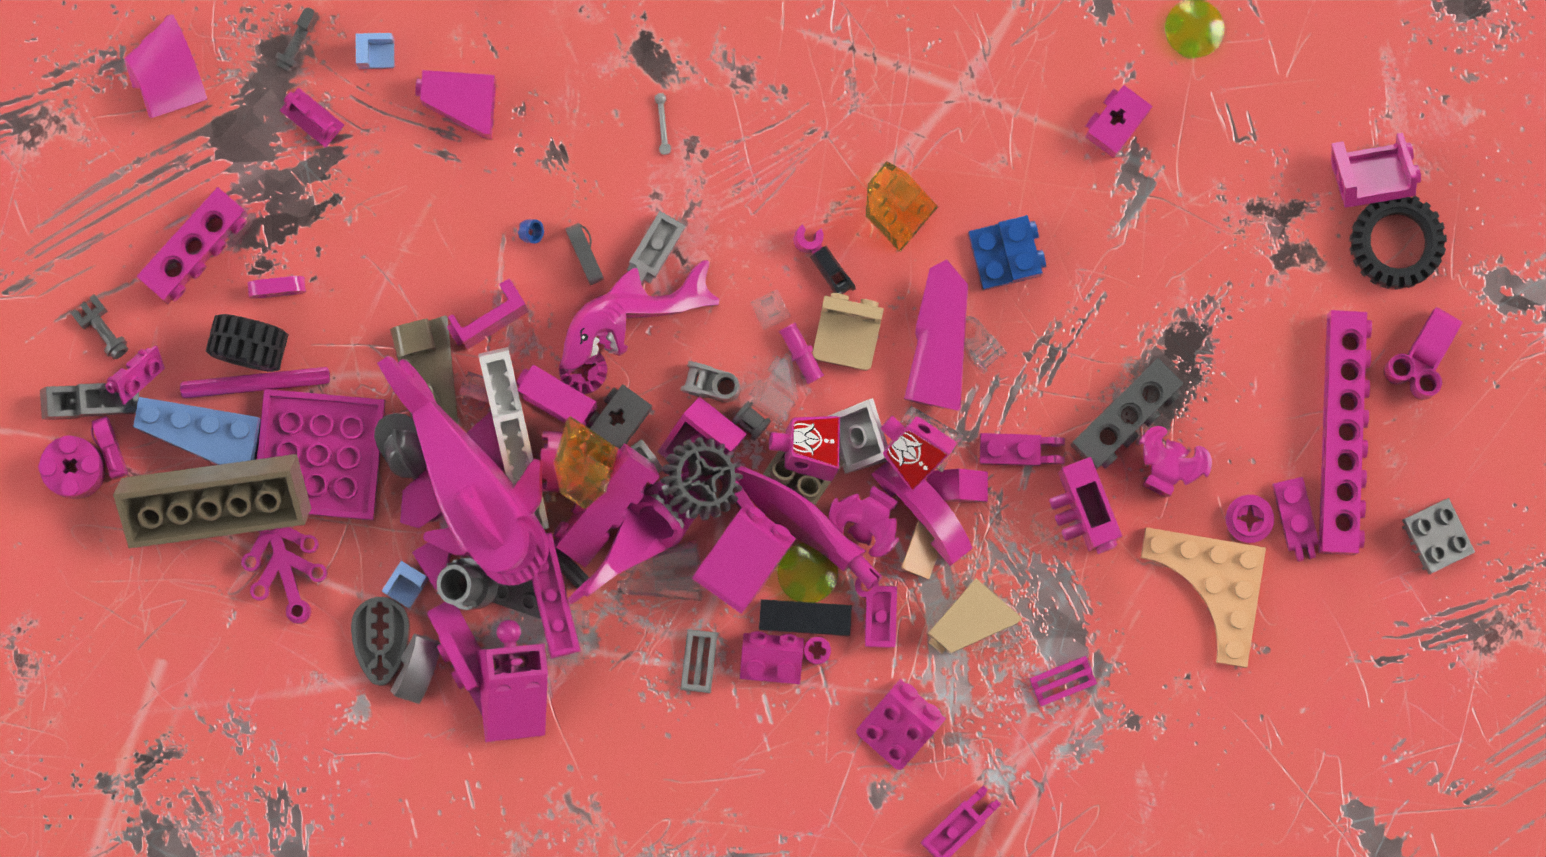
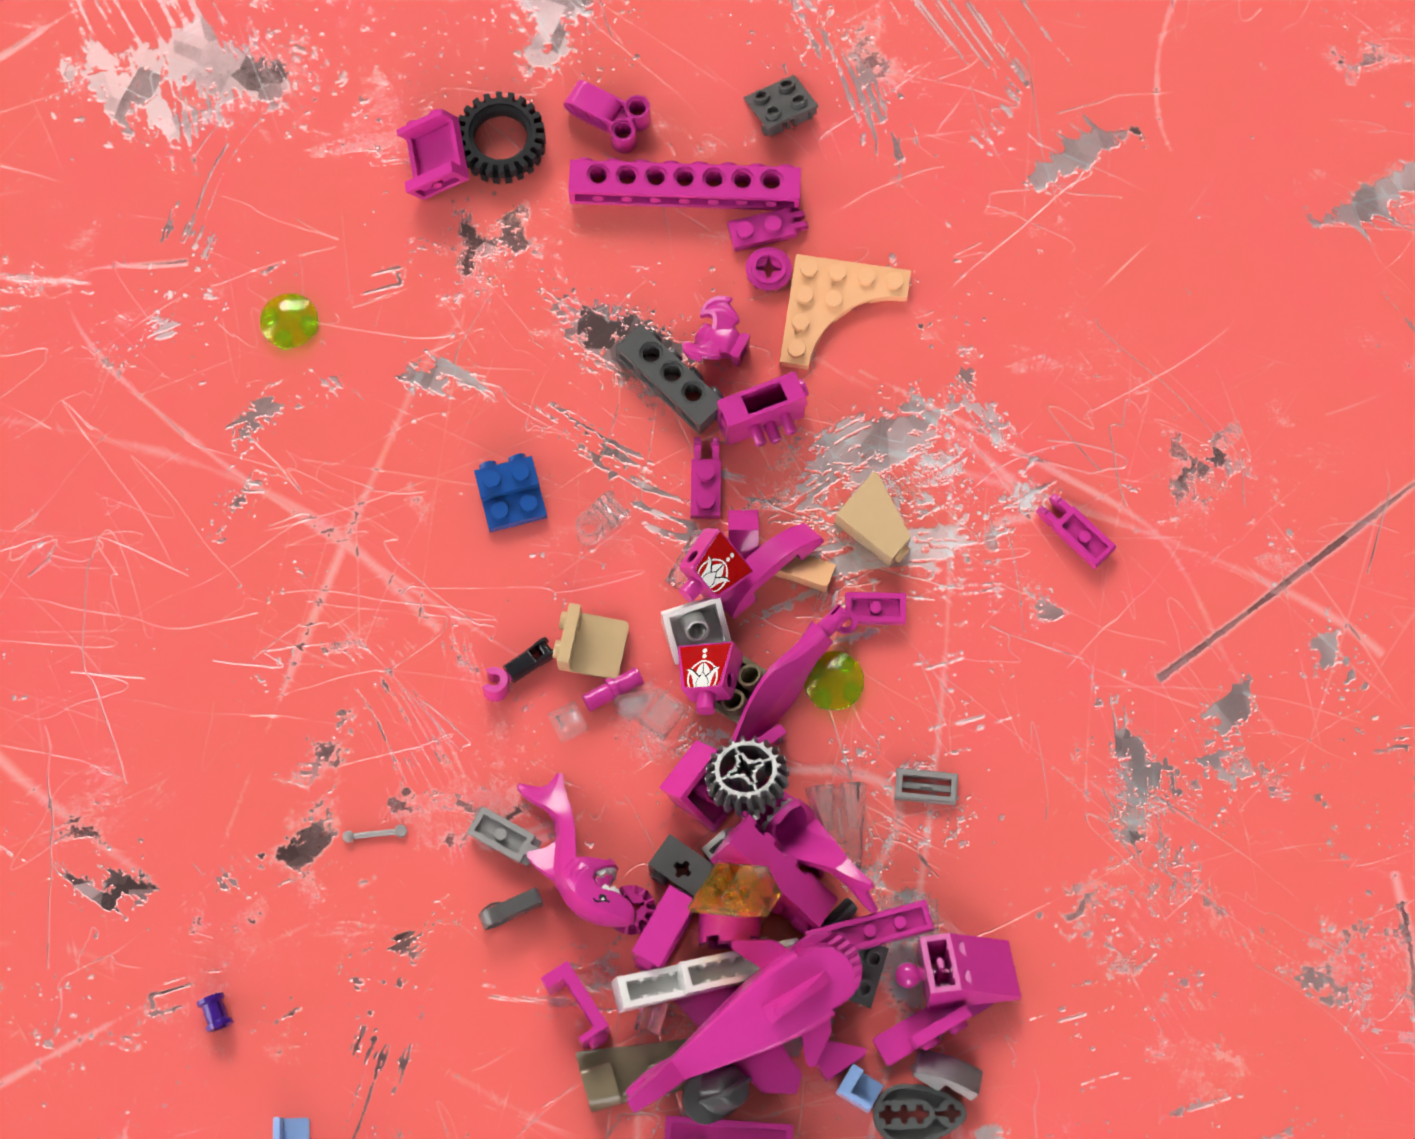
camera: 90 degrees left, 10 degrees down
dark pink slope [415,70,496,139] -> none
dark grey piece [436,558,499,610] -> none
blue hinge [518,219,544,244] -> none
light grey piece [680,361,741,403] -> none
dark pink slope [692,503,796,614] -> none
dark grey bush [731,401,772,441] -> none
dark pink bracket [740,631,804,684] -> none
black tile [759,599,852,636] -> none
dark pink bush [804,637,831,665] -> none
dark pink animal [829,486,899,557] -> none
dark pink bracket [856,679,946,770] -> none
clear yellow slope [865,161,938,252] -> none
dark pink panel [904,259,968,411] -> none
dark pink tile [1029,656,1097,707] -> none
dark pink brick [1085,85,1152,158] -> none

